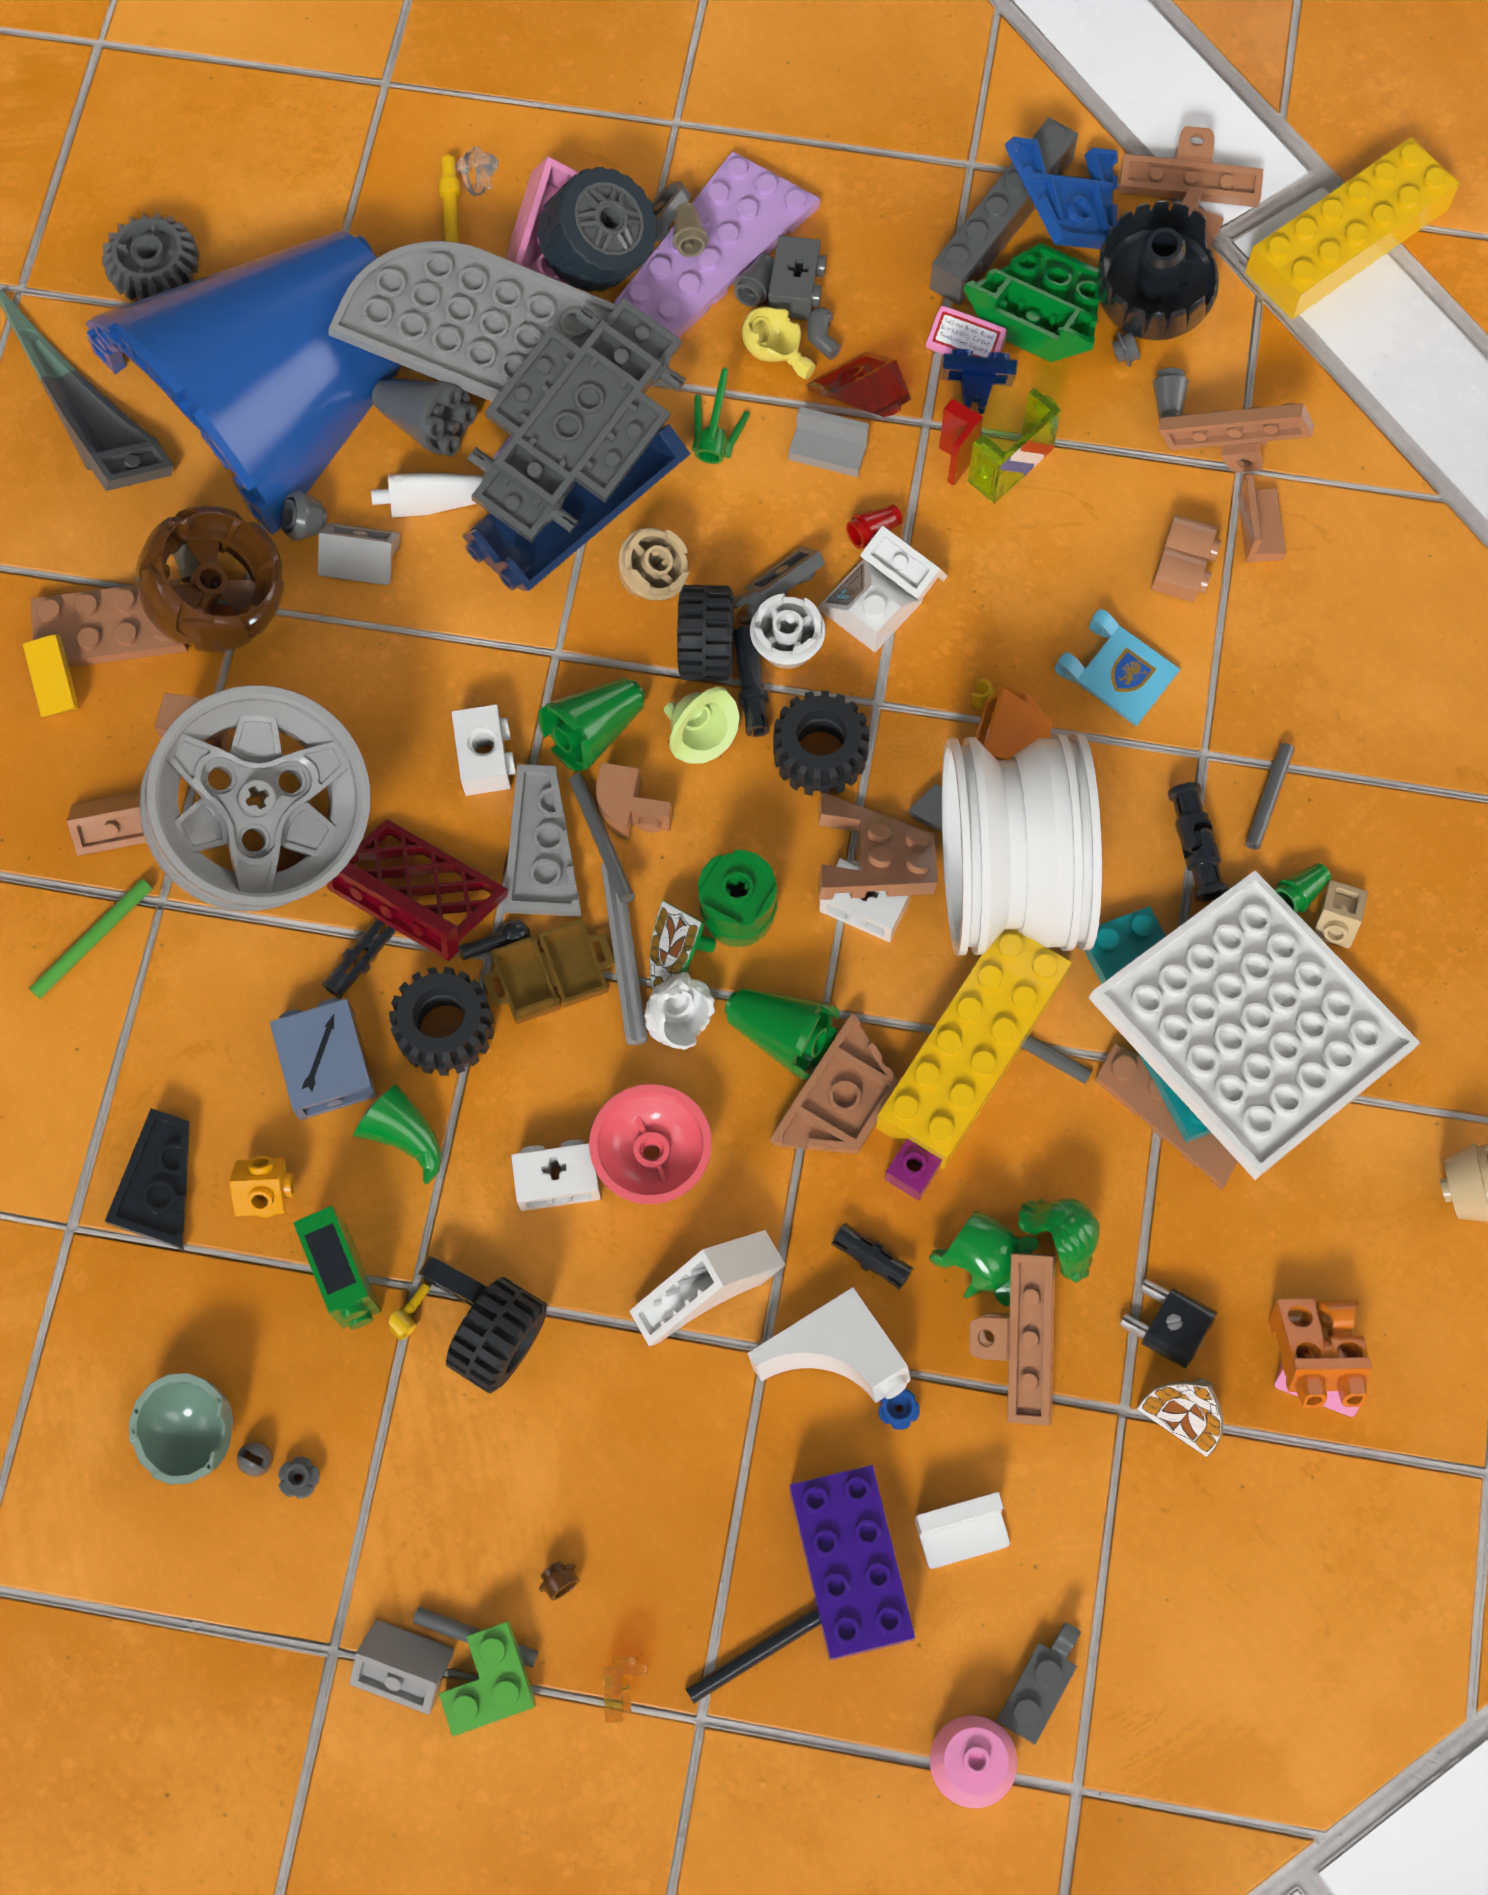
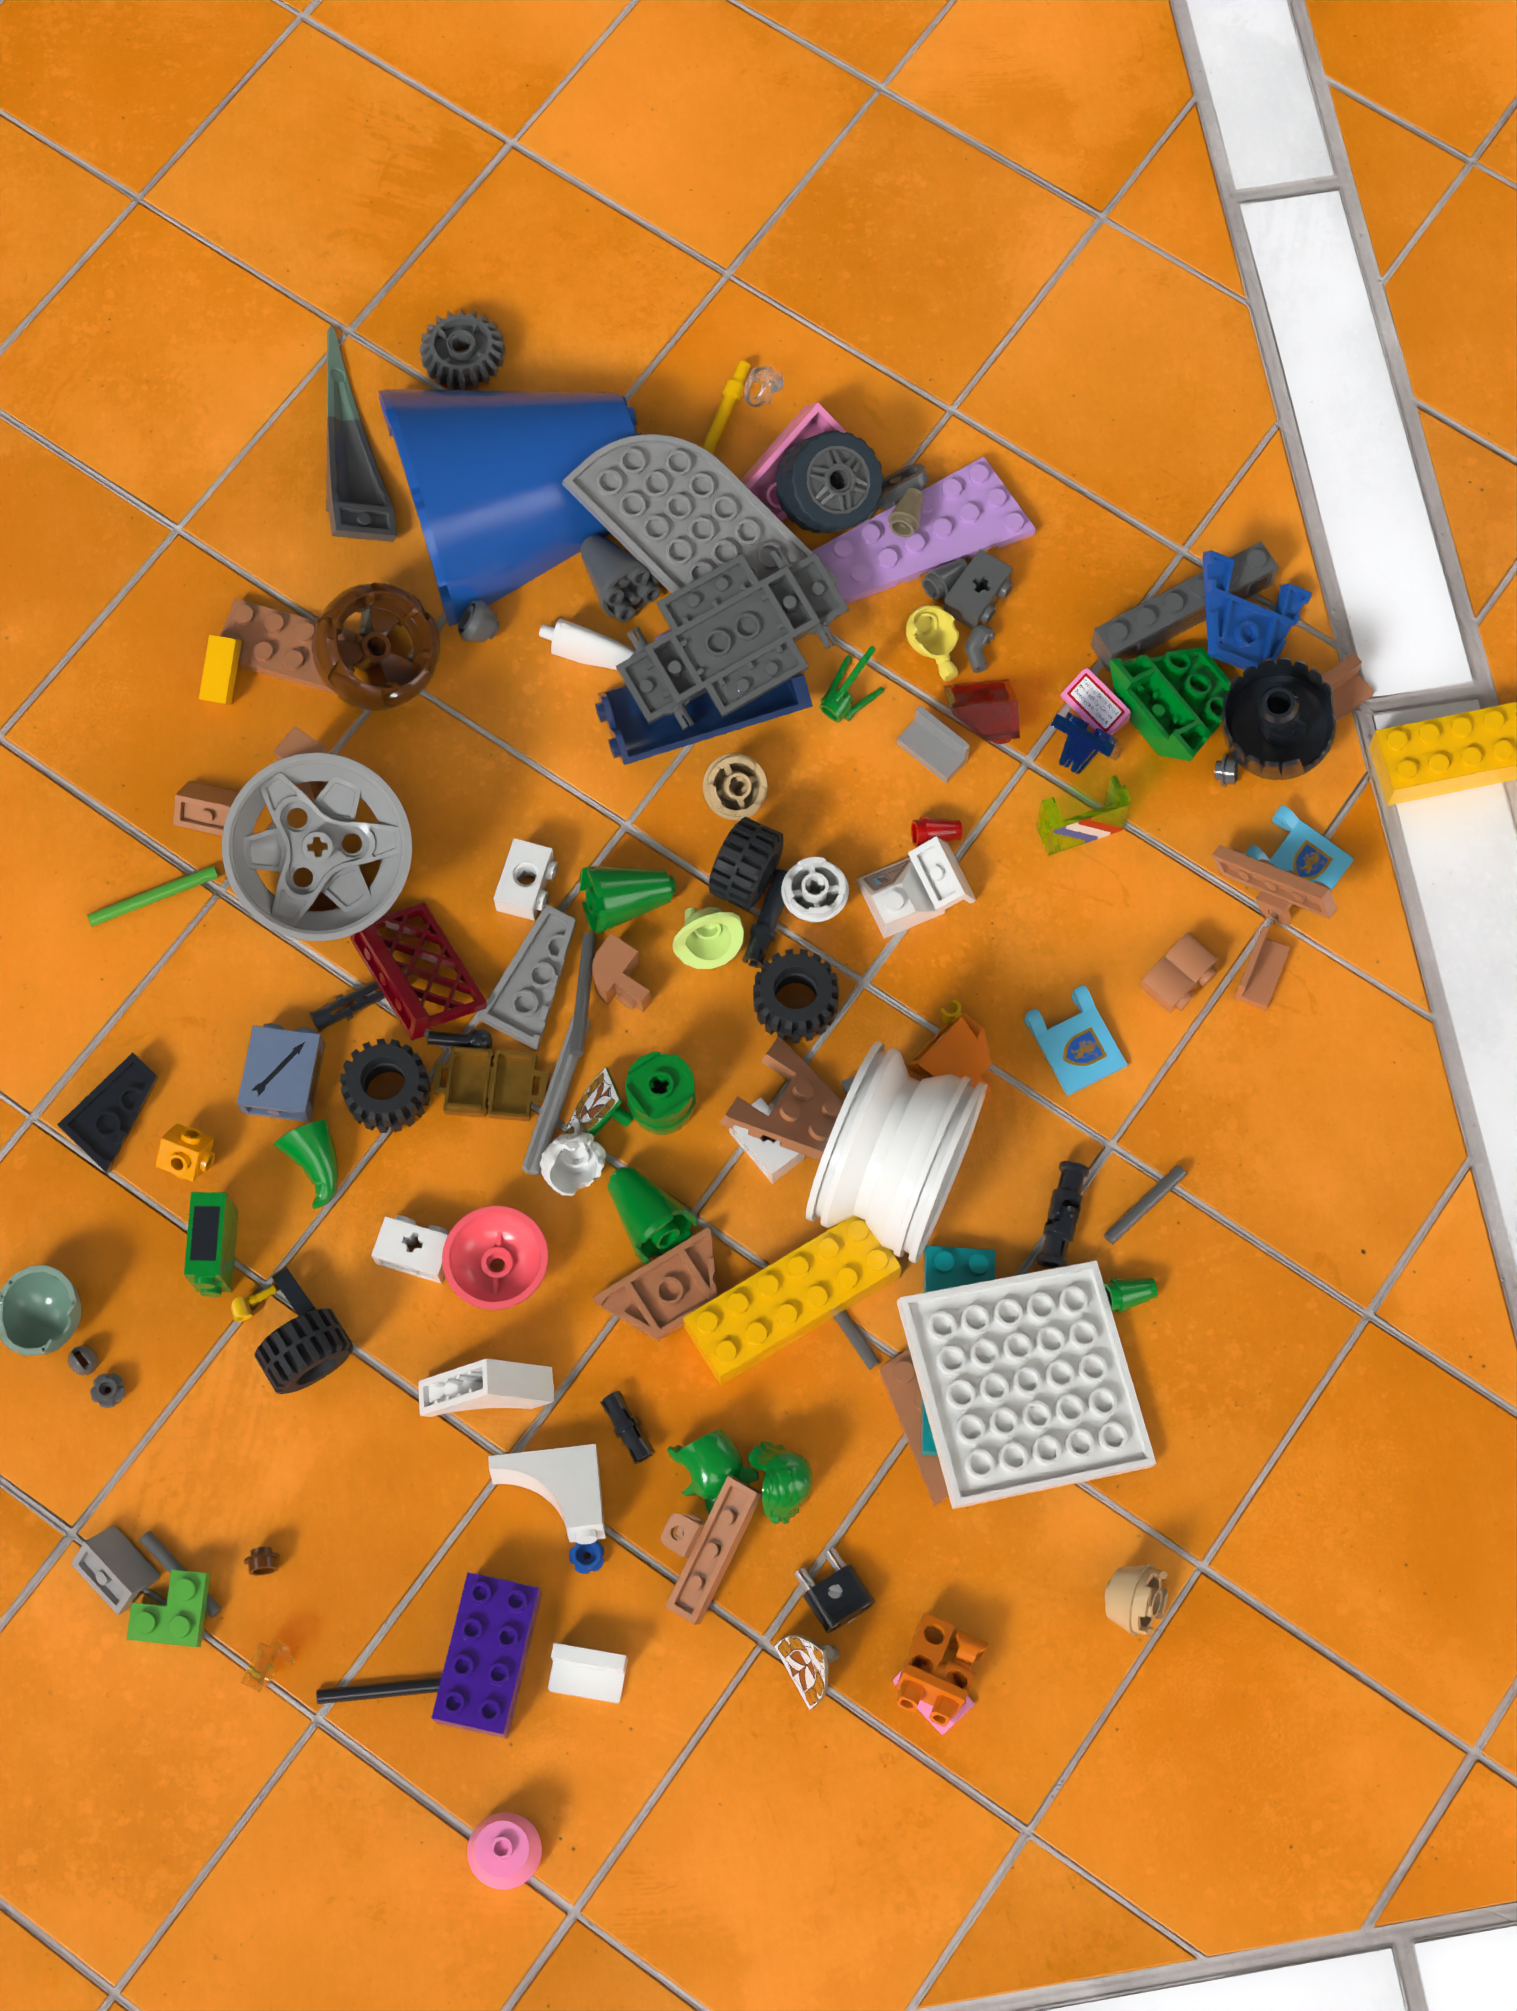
camera: 25 degrees right, 0 degrees up
light grey panel [318,523,401,585] -> none
dark grey plate [733,546,826,625] -> none
magenta plate [885,1139,942,1201] -> none
red panel [939,399,983,486] -> none
dark grey plate [996,1623,1081,1745] -> none
nougat plate [1118,126,1264,208] -> none
dark grey cone [1152,368,1189,423] -> none
tan bracket [1314,880,1368,948] -> none
none -> medium azure flag [1245,806,1354,890]

